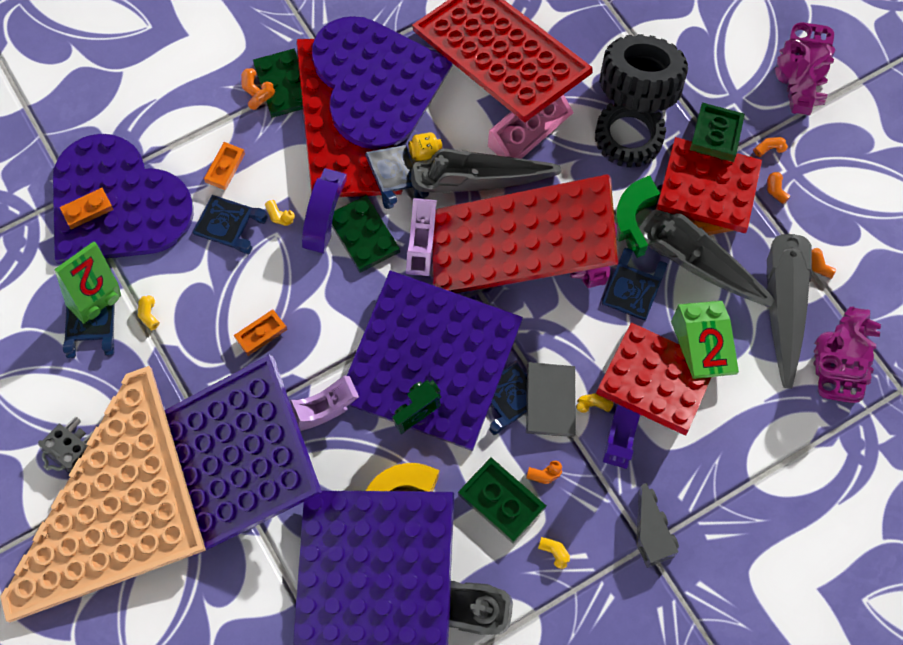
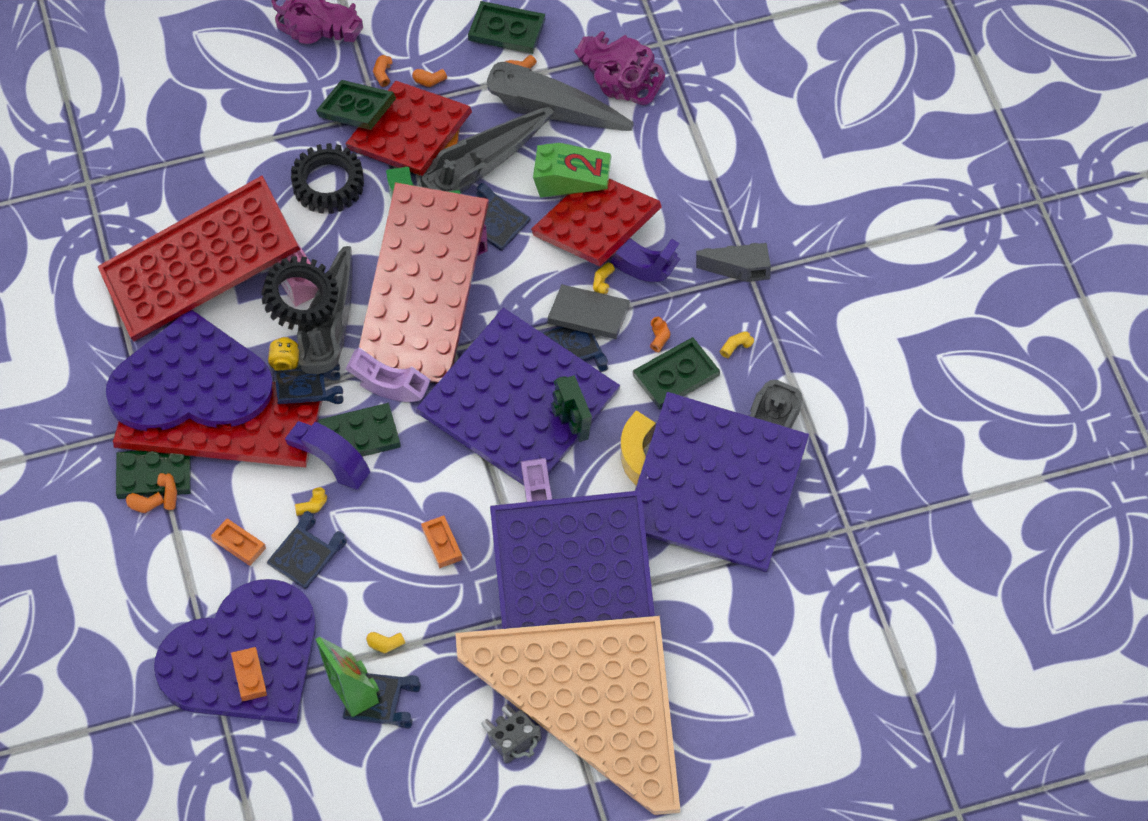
camera: 70 degrees left, 10 degrees down
black tyre [599,34,688,113] -> none
none -> black tyre [261,256,339,331]
none -> dark green plate [468,1,546,54]

